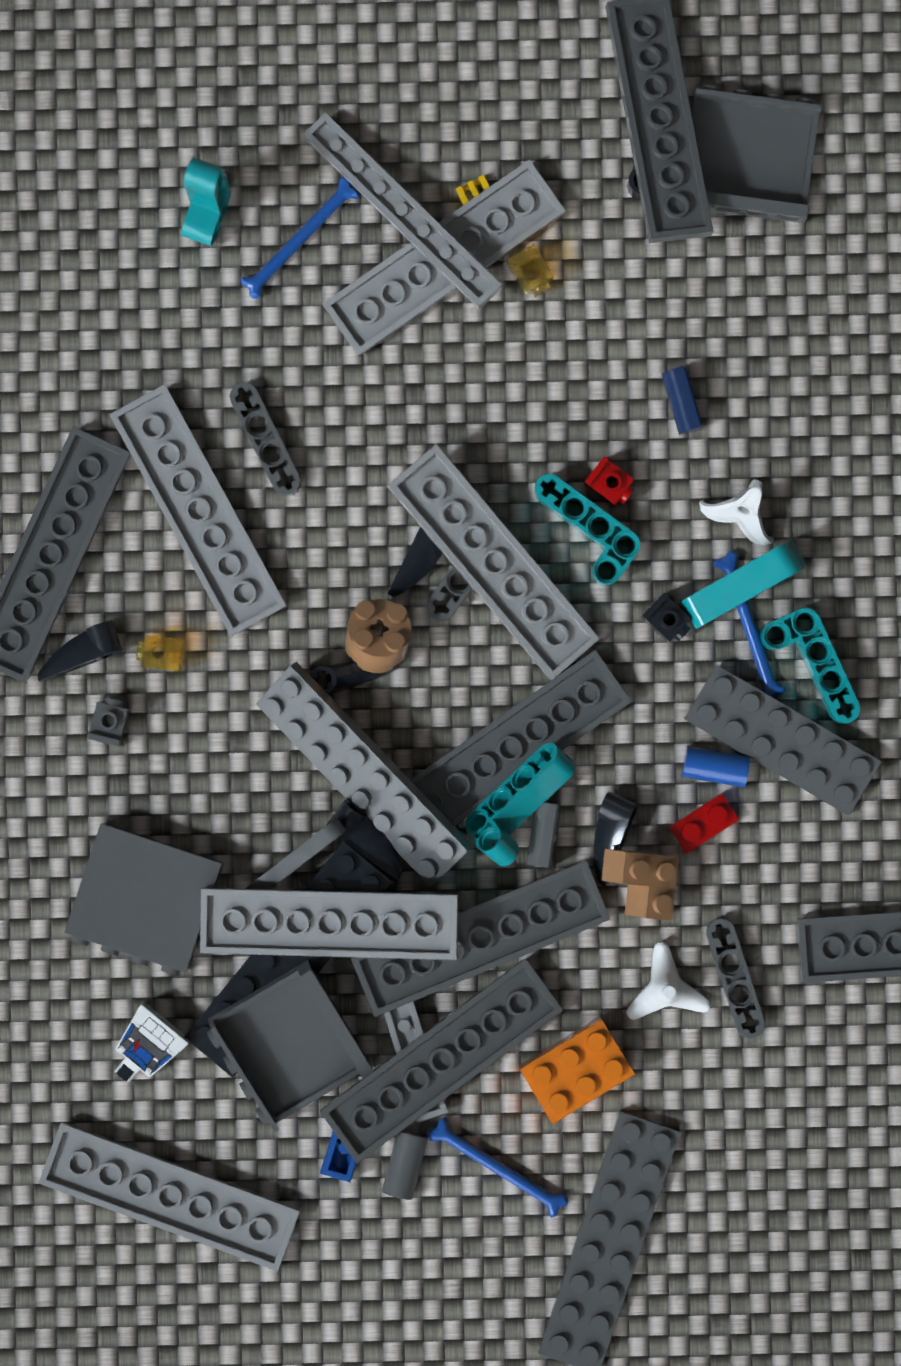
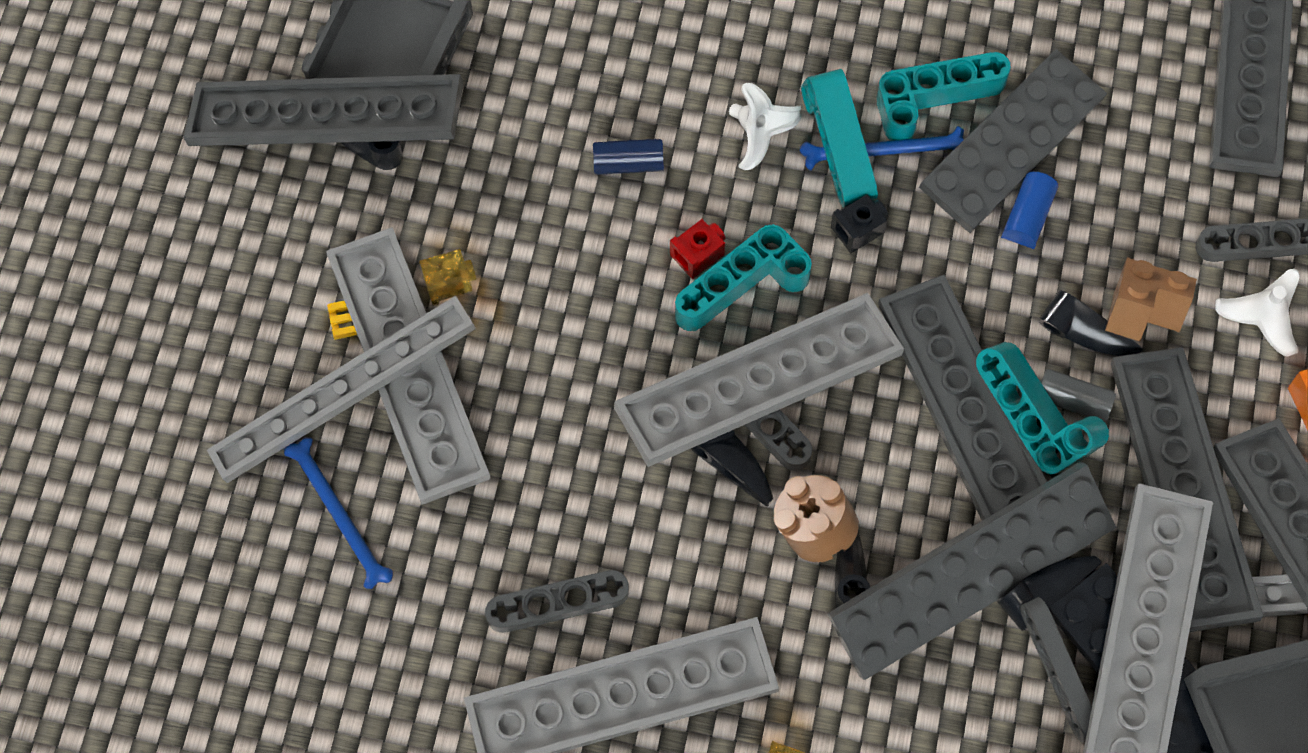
camera: 80 degrees left, 20 degrees down
teal beam [181,157,231,246] -> none
red plate [668,793,739,854] -> none

